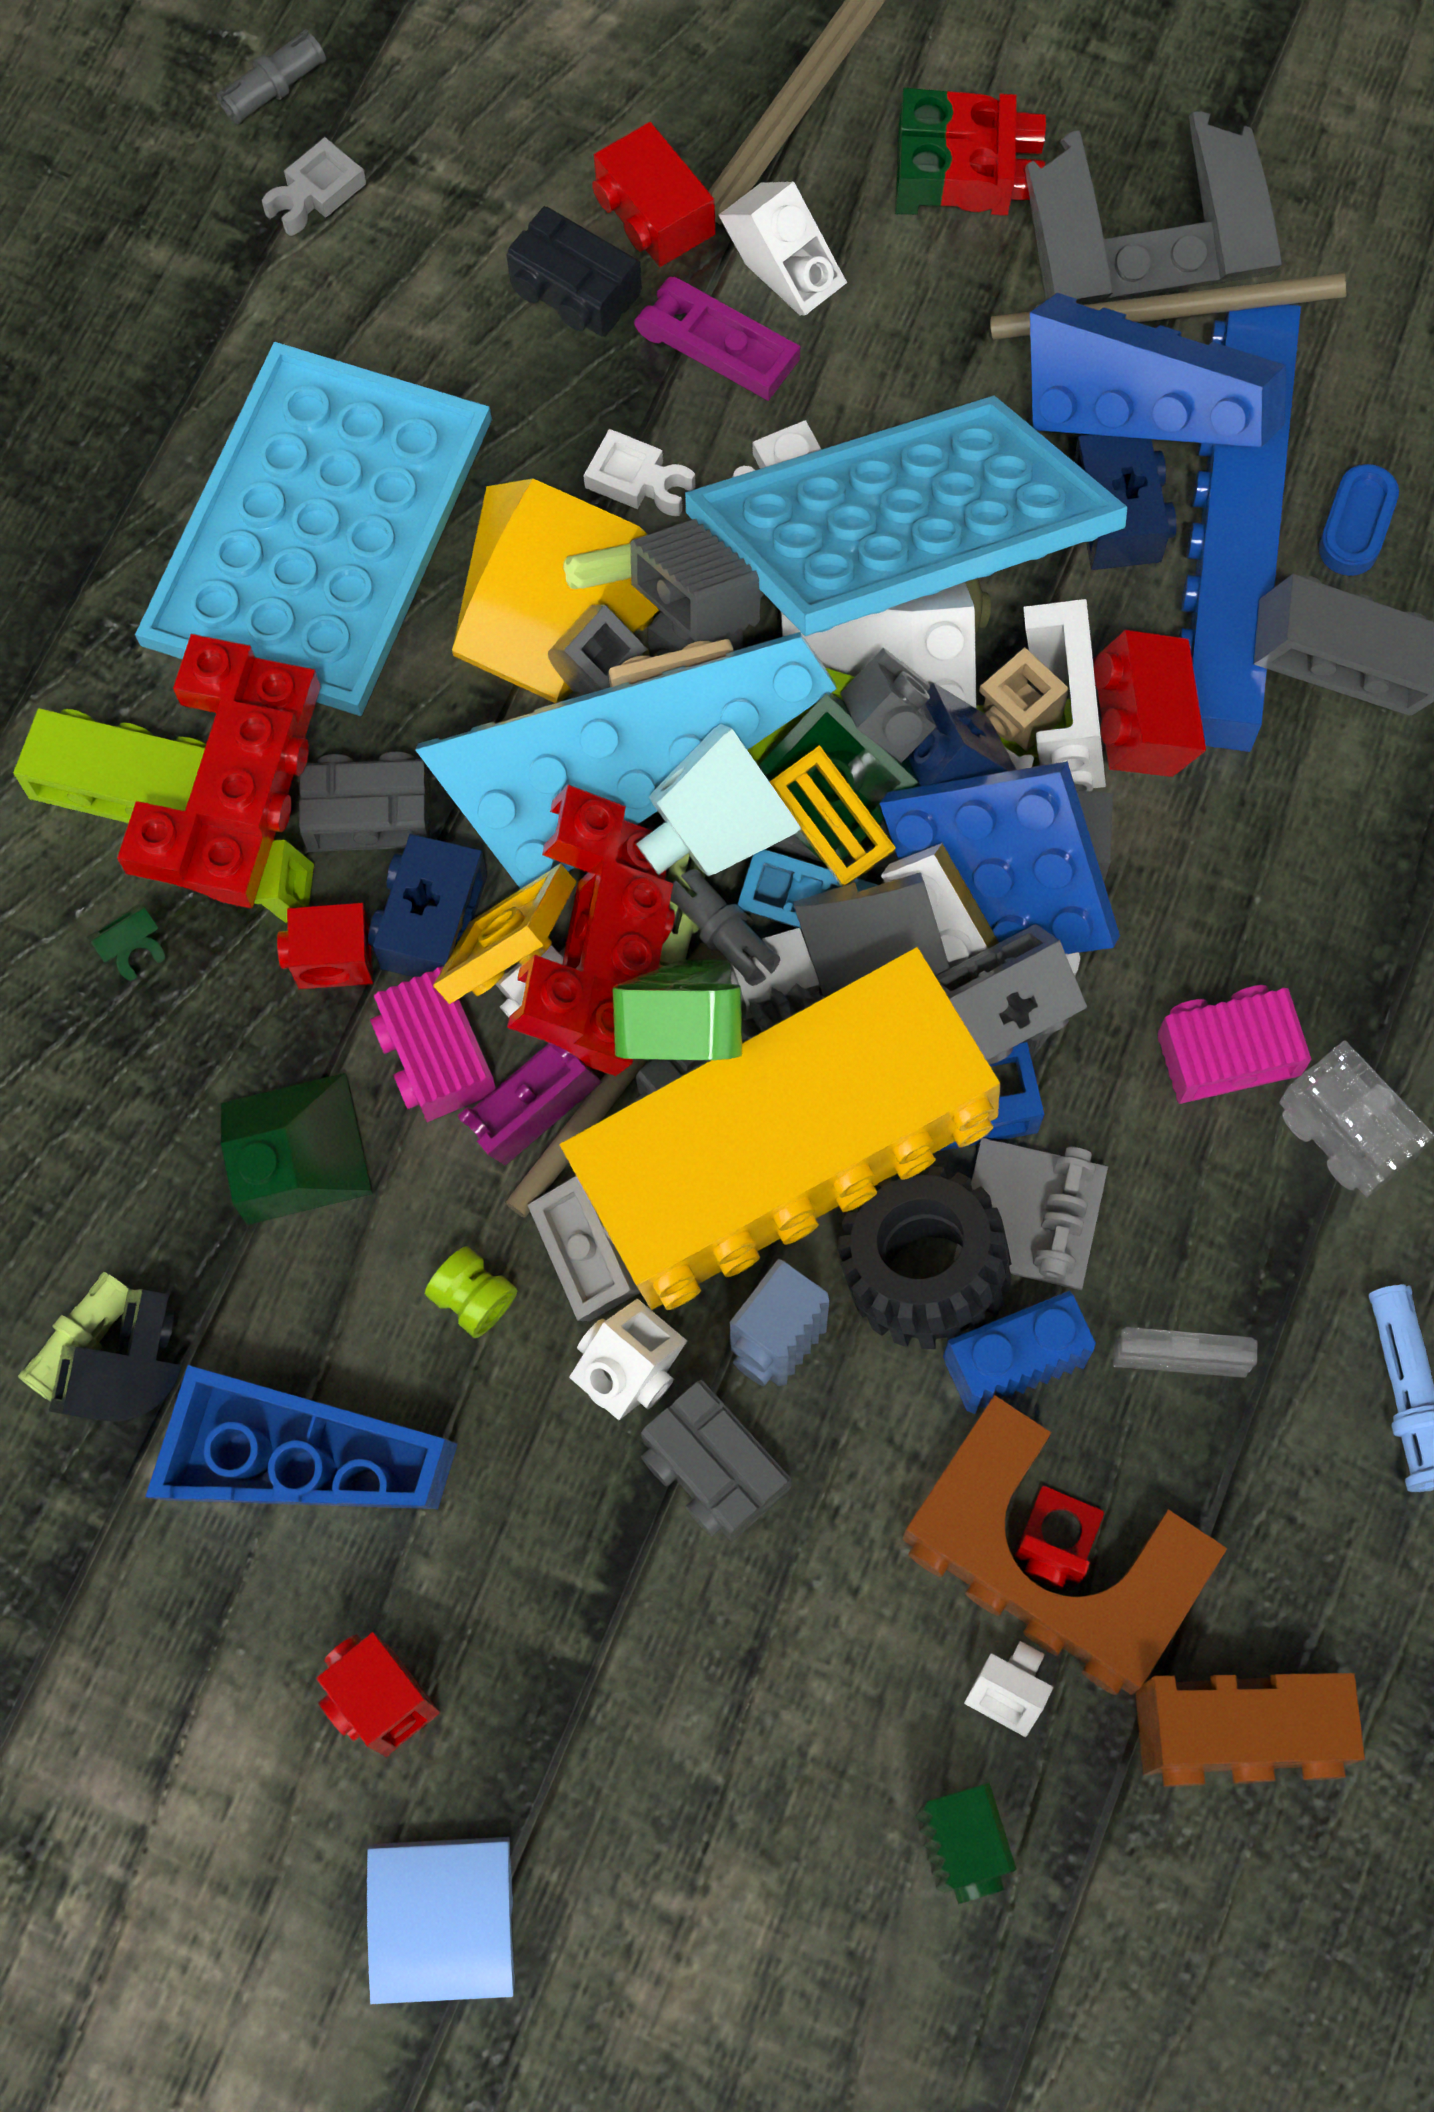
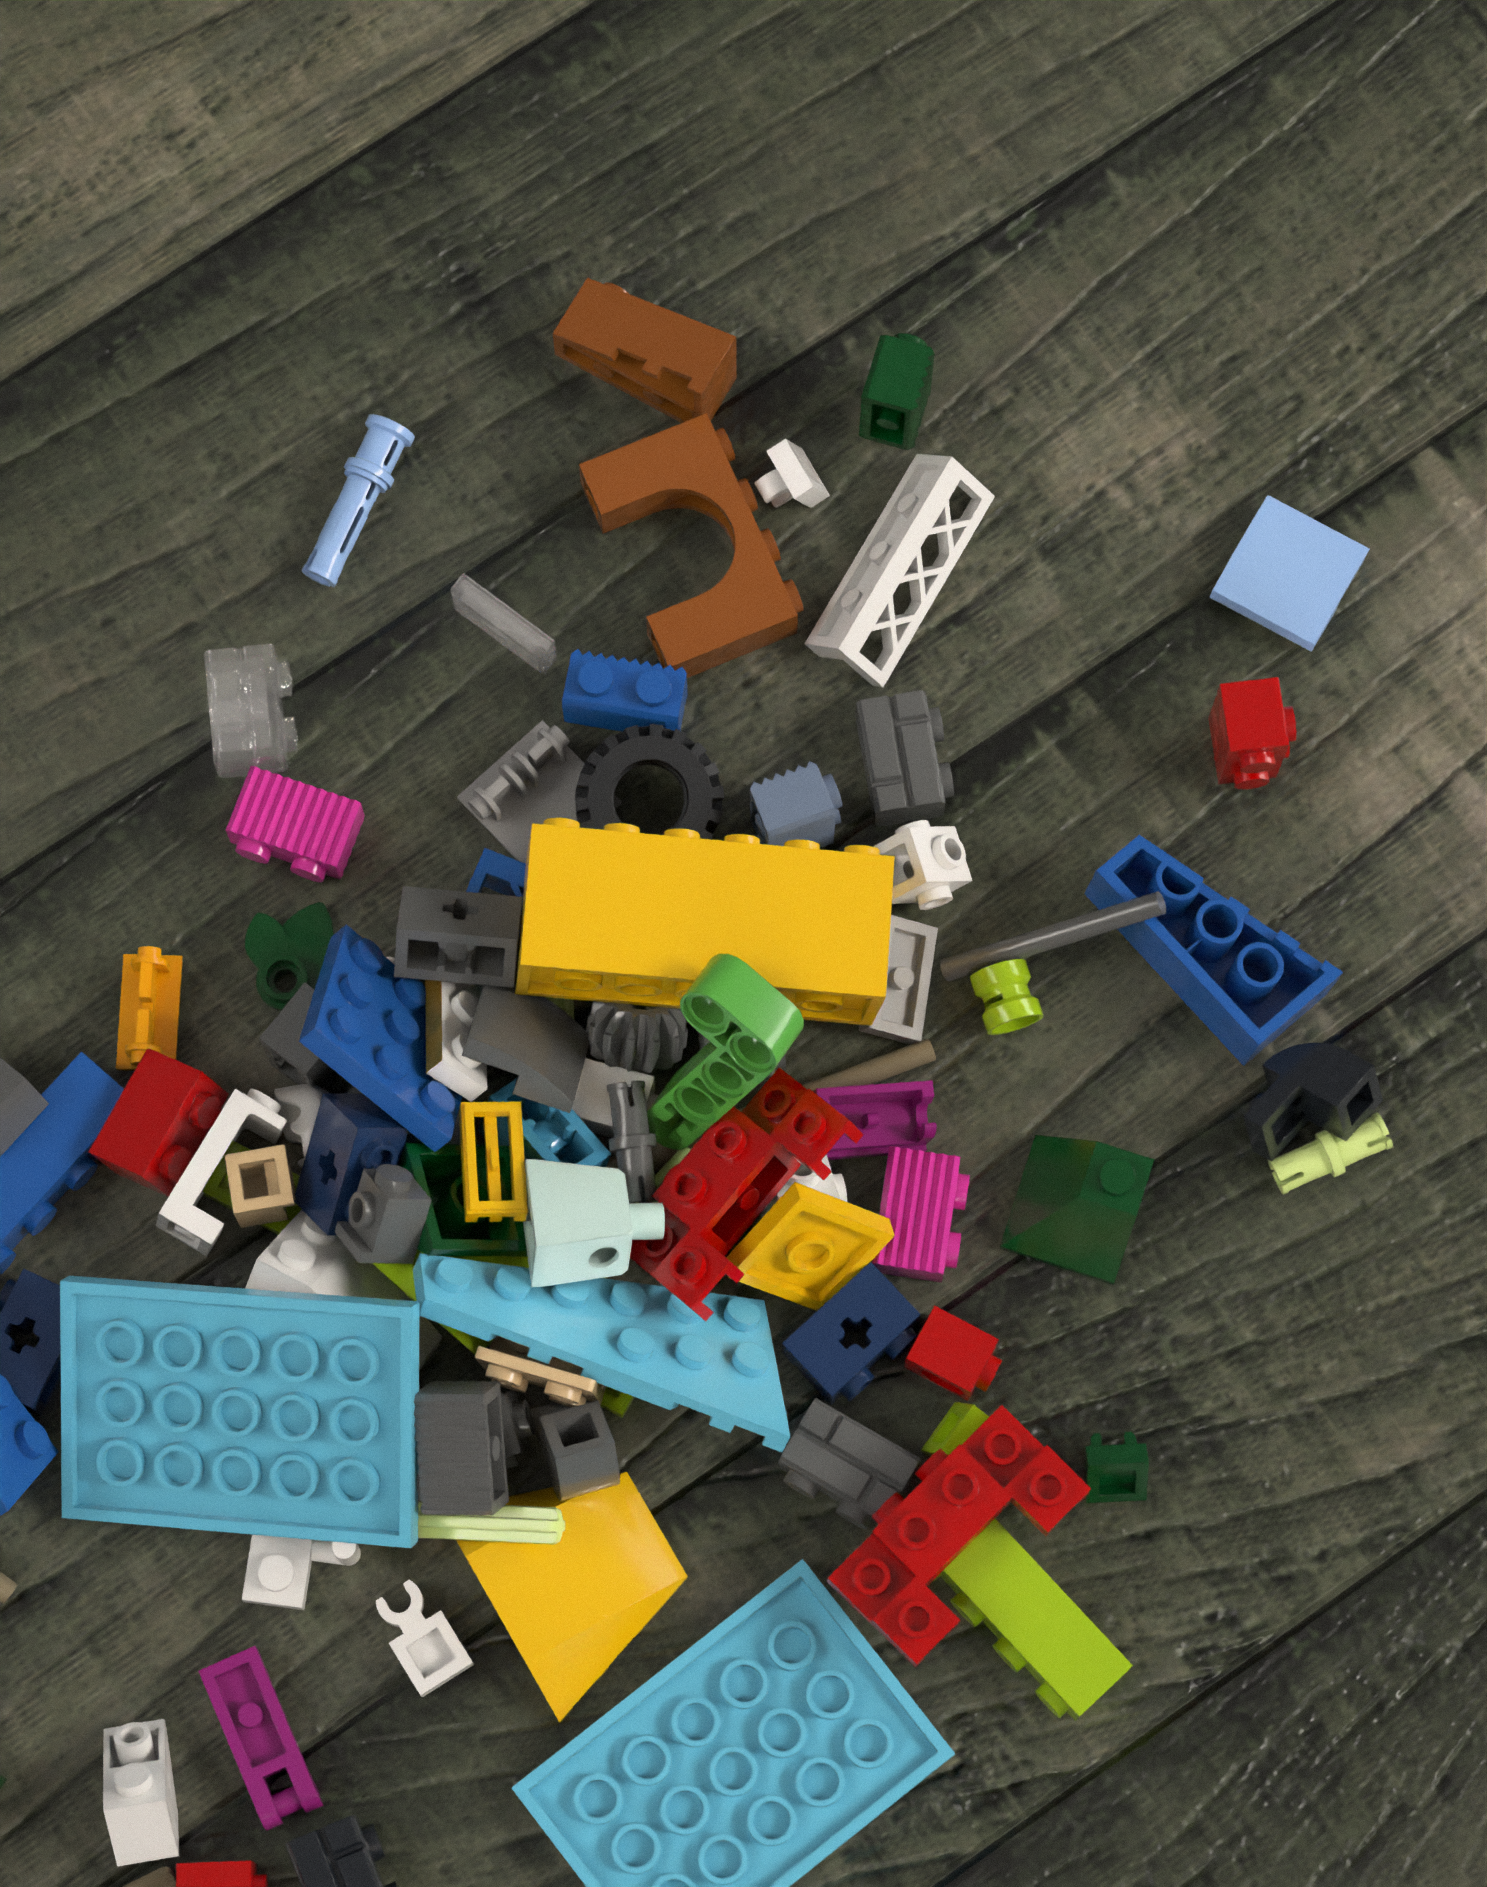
camera: 150 degrees left, 5 degrees up
red bracket [1013,1486,1104,1589] -> none
none -> light orange hinge [116,946,183,1071]
none -> dark green plate [245,902,334,1011]
none -> white fence [805,454,995,687]
none -> dark grey bar [940,891,1166,982]

